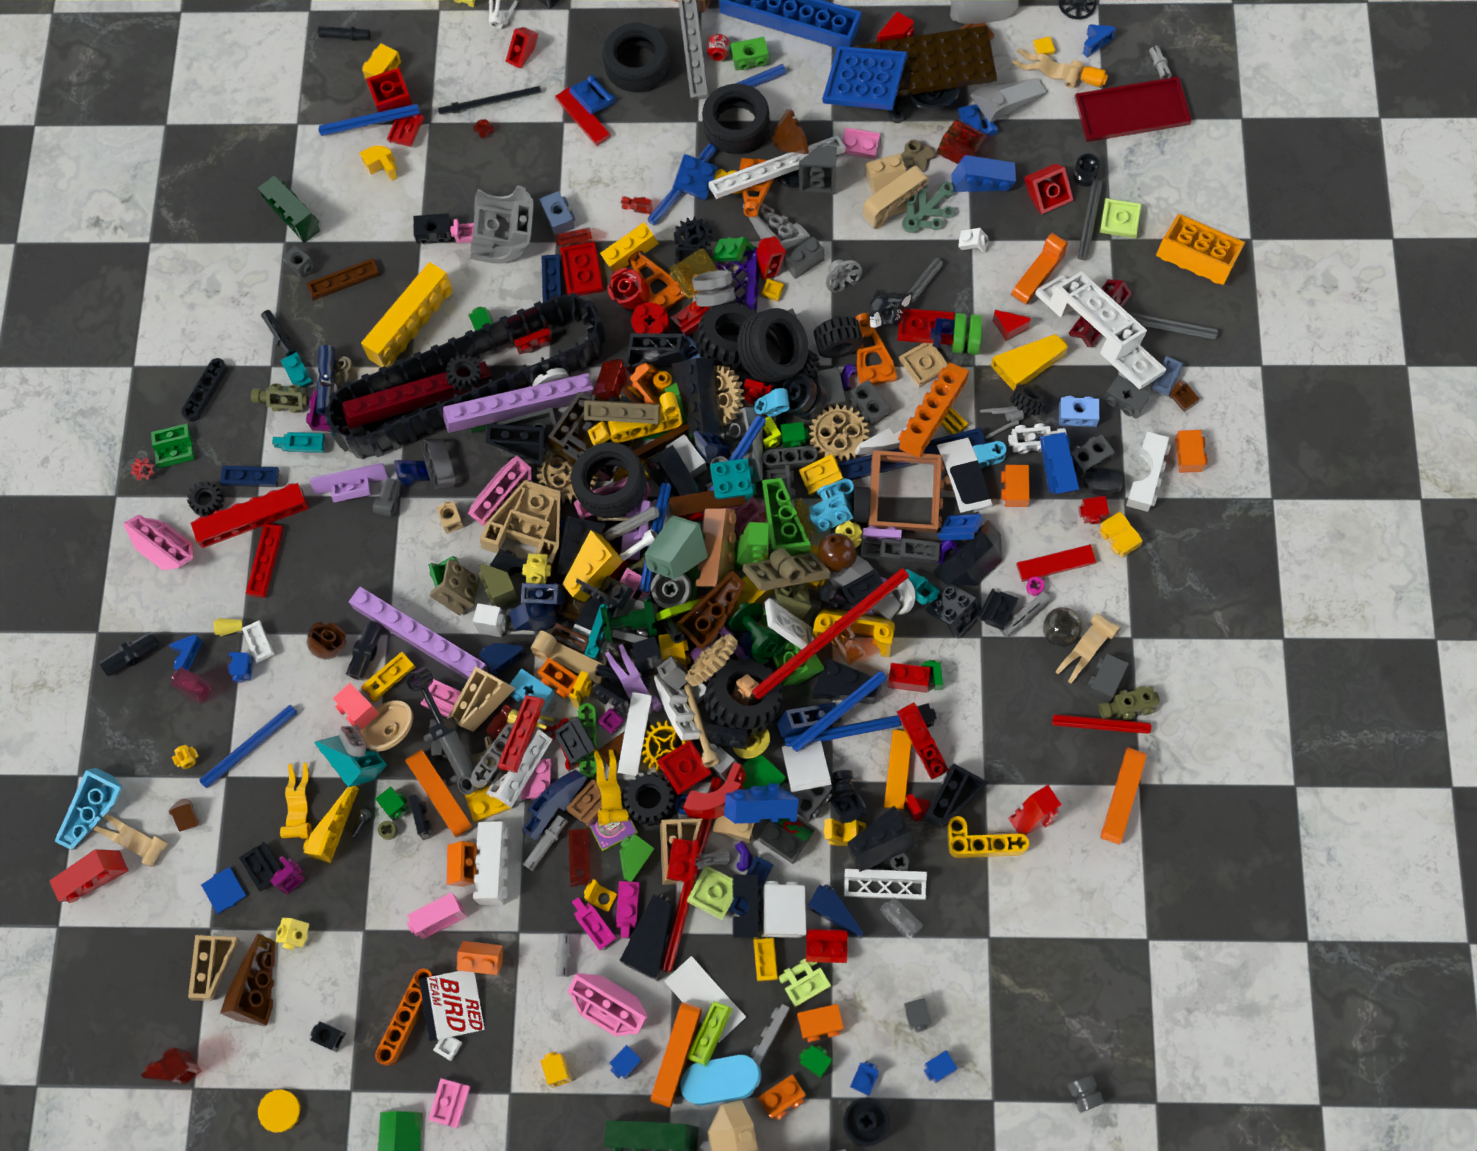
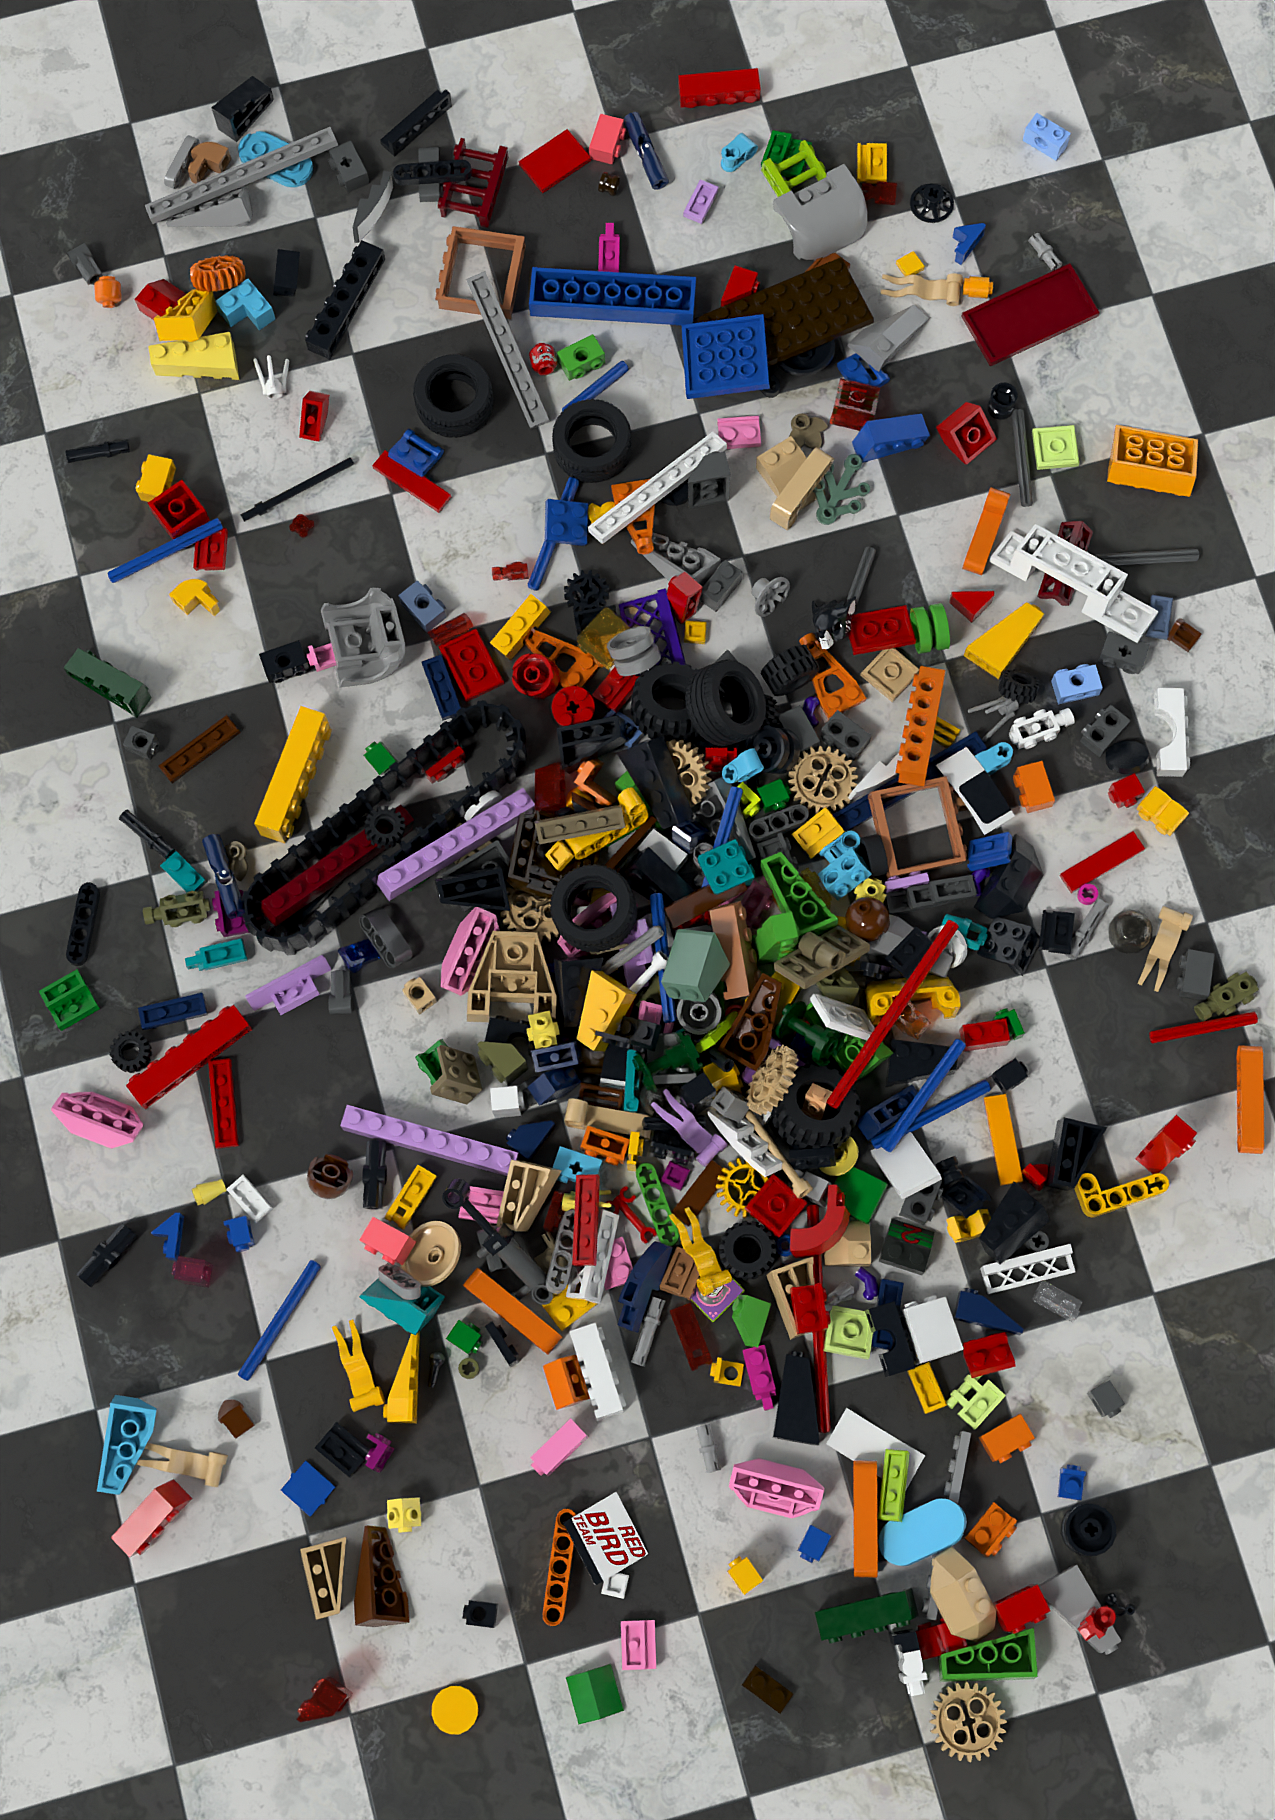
camera: 20 degrees left, 5 degrees up
red gear [130,457,154,480] -> none
yellow gear [172,745,199,769] -> none
orange brick [457,941,503,975] -> none
black plate [554,717,597,765] -> none
dark pink hinge [572,897,616,951] -> none
white slope [618,692,652,776] -> none
light orange brick [653,371,673,395] -> none
green bracket [712,237,755,262] -> none
blue wedge [724,783,799,824] -> none
reddish brown wedge [772,108,809,154] -> none
green brick [799,1045,832,1079] -> none
red slope [896,702,948,780] -> none
blue brick [923,1050,958,1084] -> none
clear blue bracket [930,318,954,347] -> none
white bracket [958,228,989,252] -> none
blue wedge [1039,432,1079,494] -> none
orange brick [1175,430,1208,473] -> none

